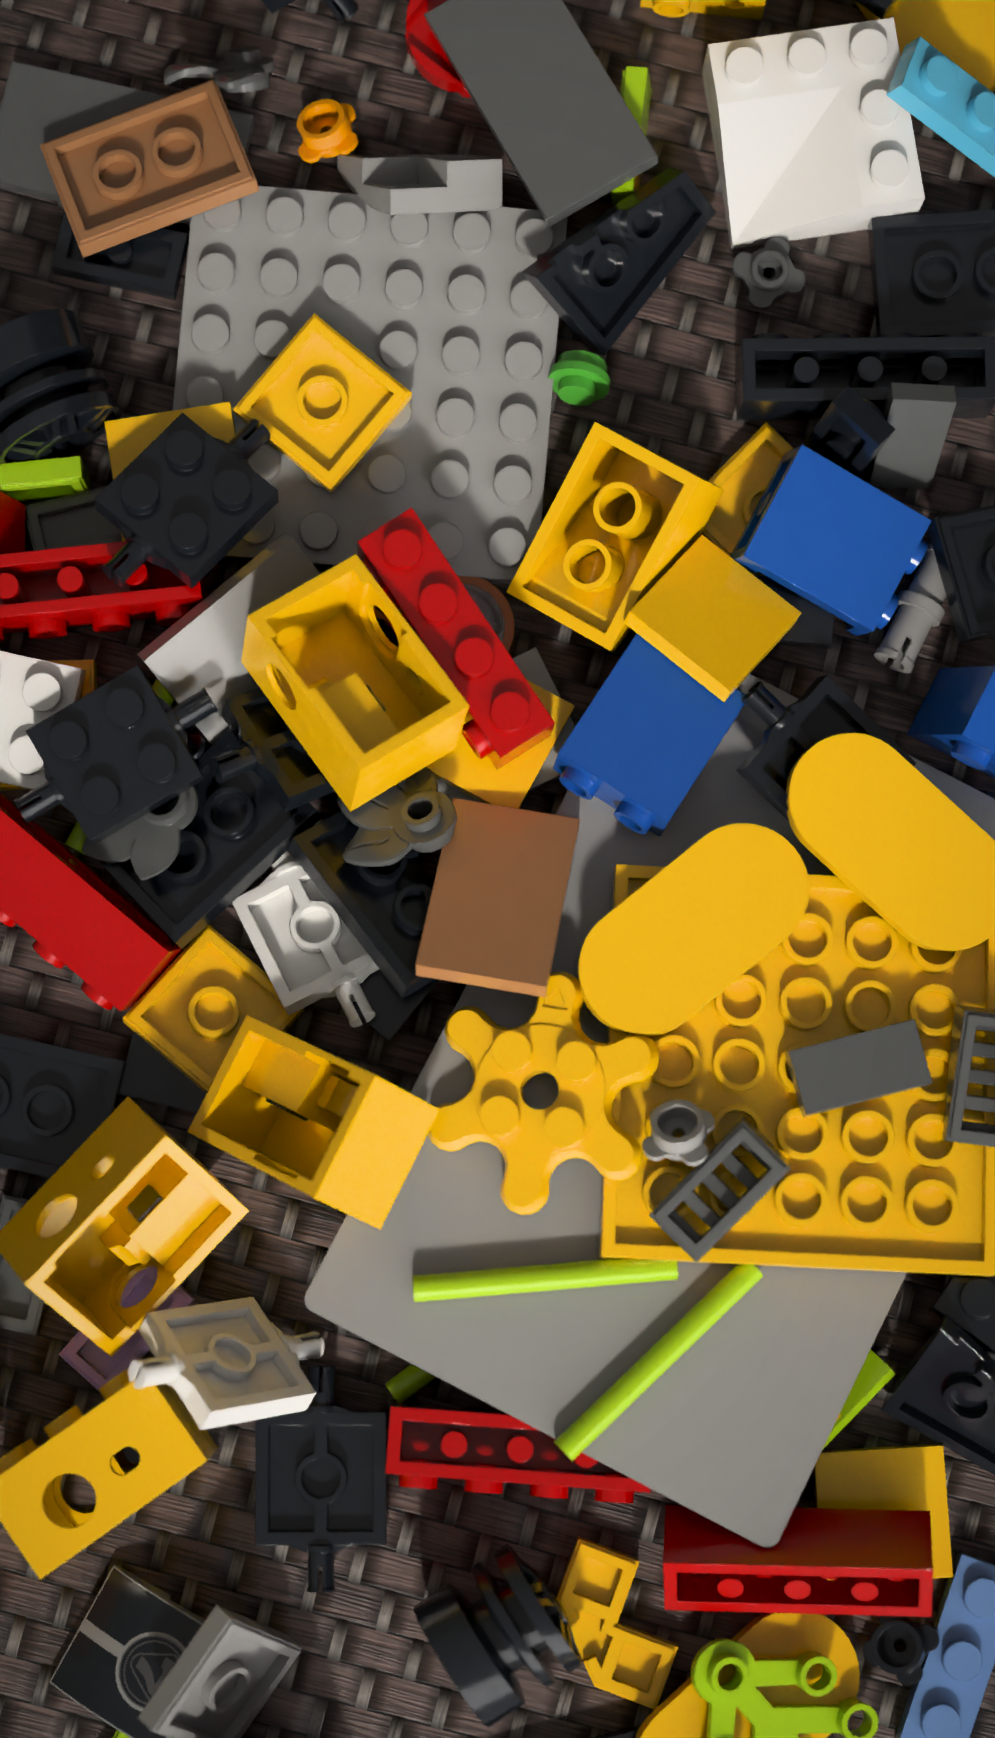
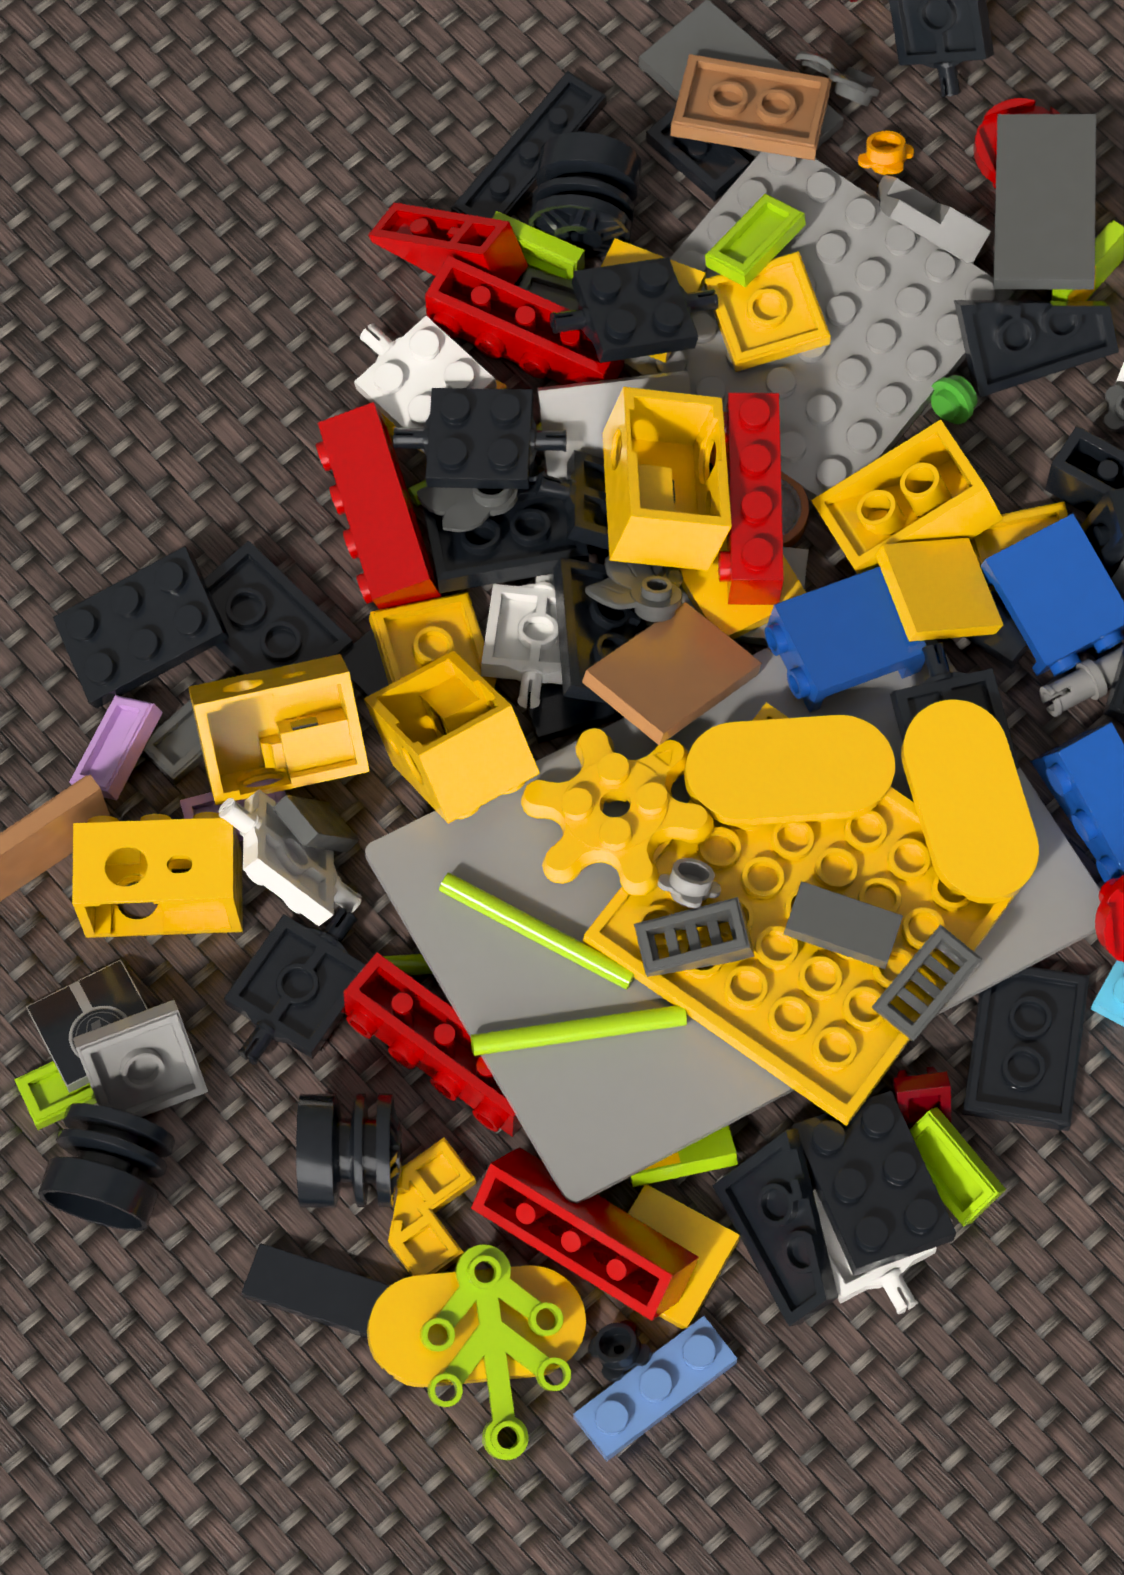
camera: 40 degrees right, 15 degrees down
none -> dark grey tile [273,795,360,852]
none -> lime tile [705,193,806,287]

